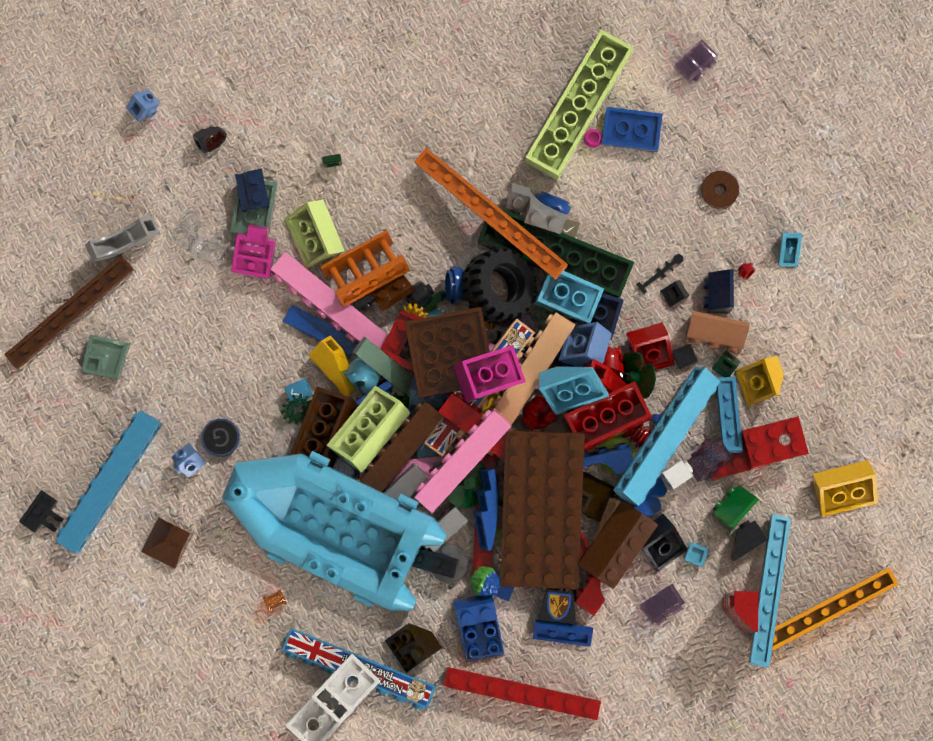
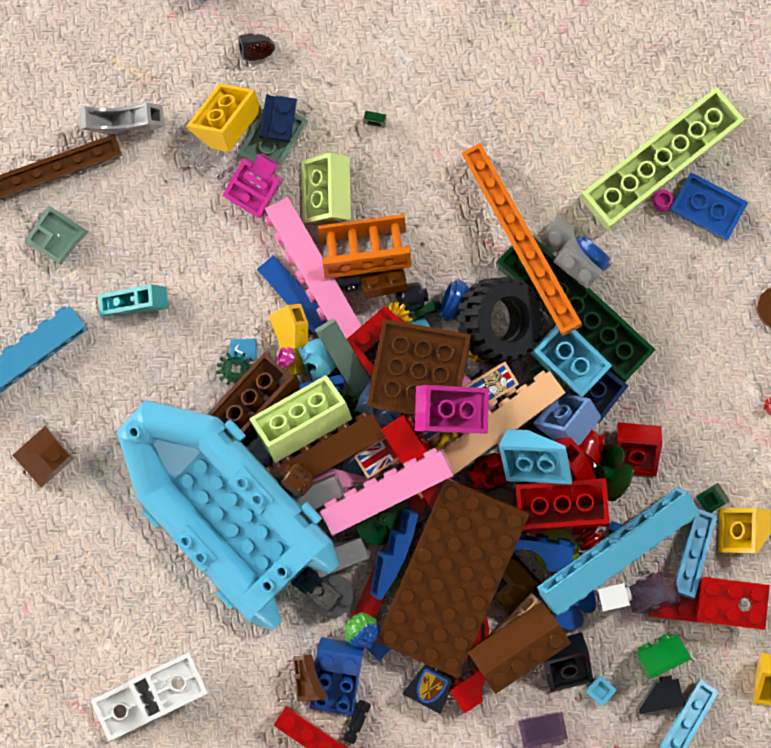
camera: 25 degrees right, 0 degrees up
medium blue brick [171,443,206,478] -> none
black tile [201,418,240,457] -> none
clear orange bush [263,589,288,612] -> none
brick [282,628,436,711] -> none
dark brown slope [385,623,442,673] -> none
blue plate [532,620,593,647] -> none
dark tan slope [561,219,580,238] -> none
black piece [636,254,683,294] -> none
black slope [660,280,689,307] -> none
black tile [672,344,698,369] -> none
nougat slope [685,311,750,353] -> none
dark blue slope [703,269,734,314] -> none
none -> teal slope [98,284,168,316]
none -> yellow slope [186,83,261,152]
none -> dark pink plate [277,347,295,368]
none -> reddish brown head [280,463,315,497]
none -> reddish brown plate [293,655,328,701]
none -> black axle [343,700,371,744]

